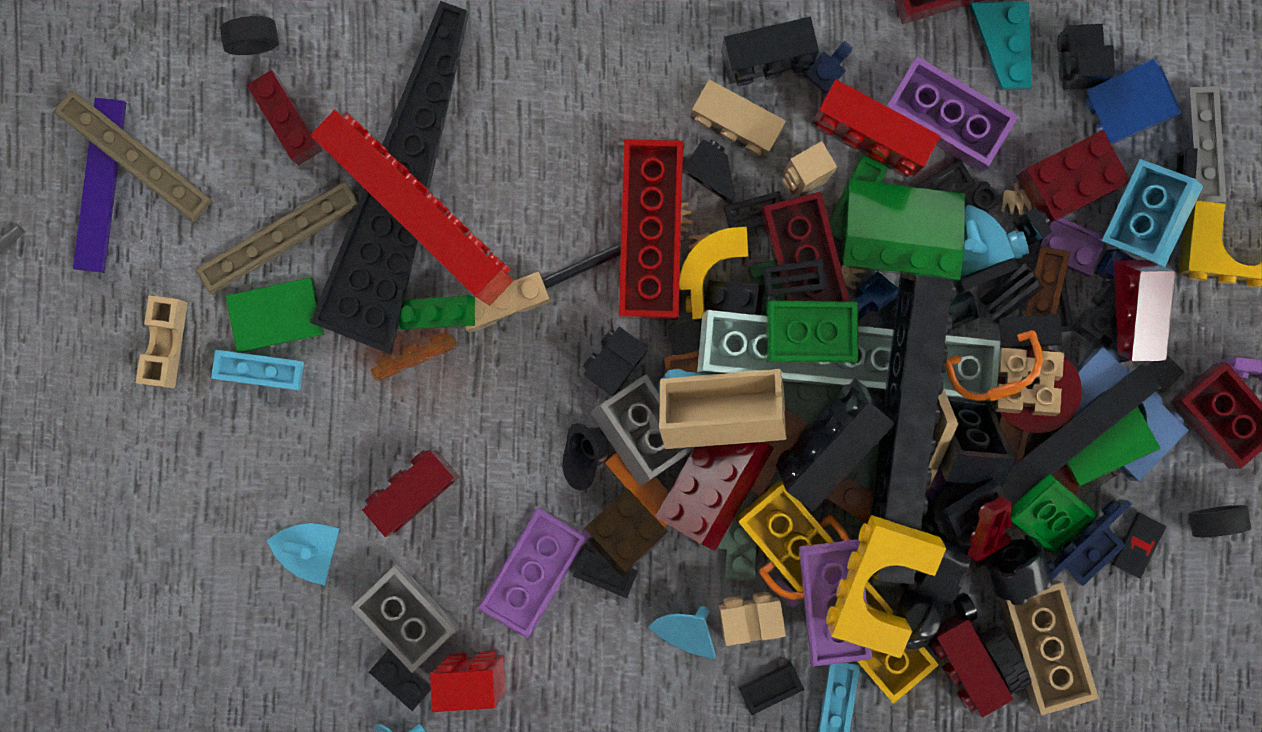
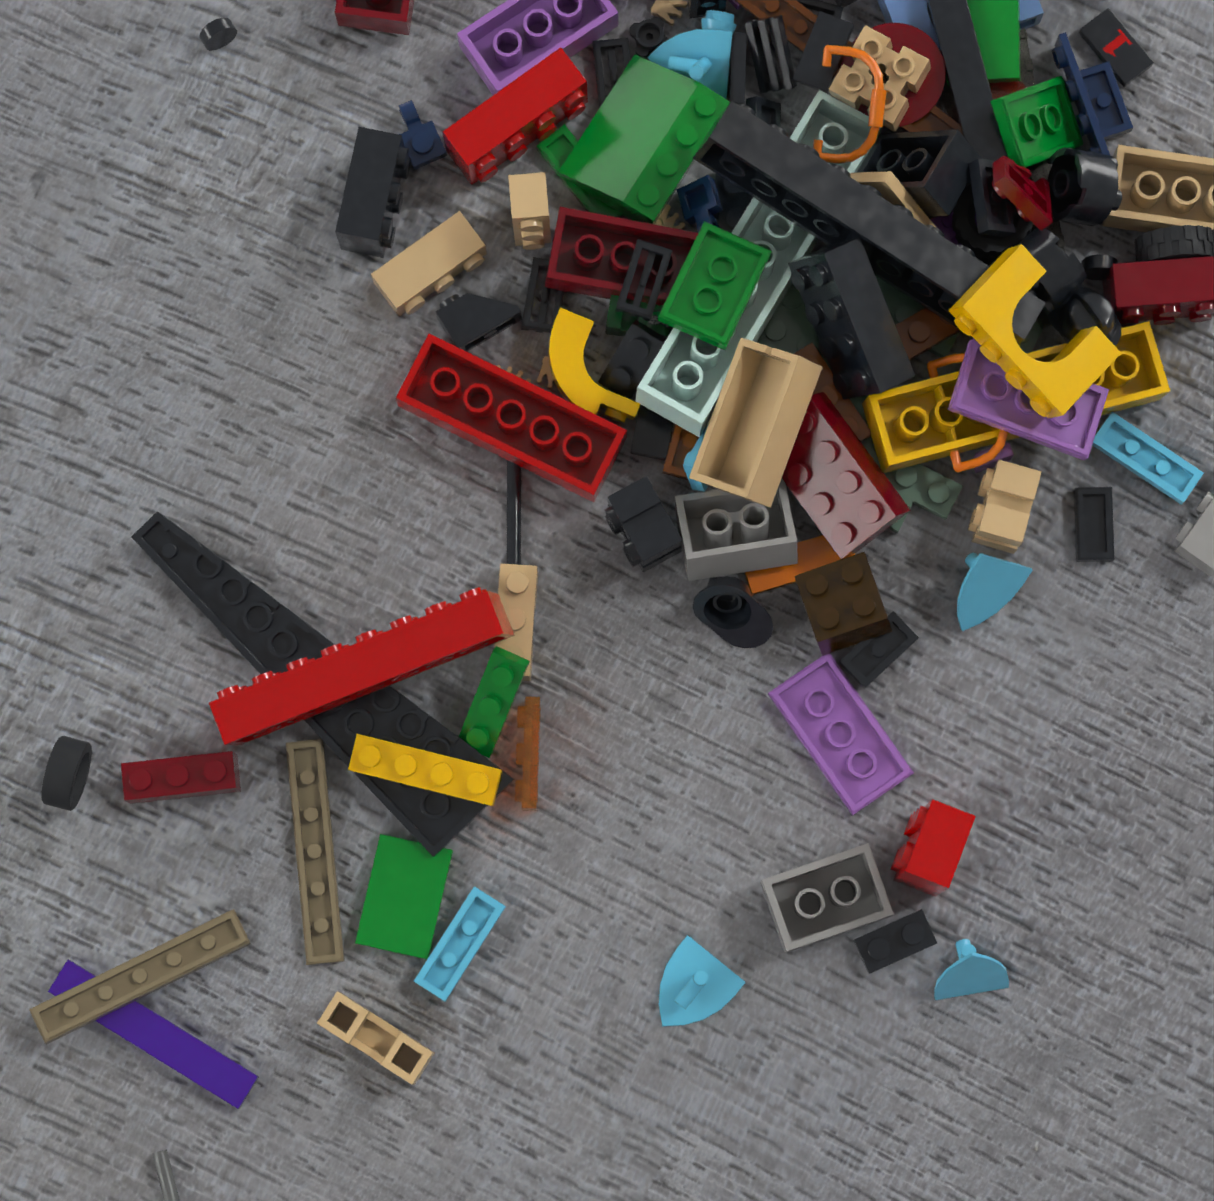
camera: 70 degrees left, 5 degrees down
dark red brick [362,450,460,537] -> none
none -> yellow plate [348,734,502,806]

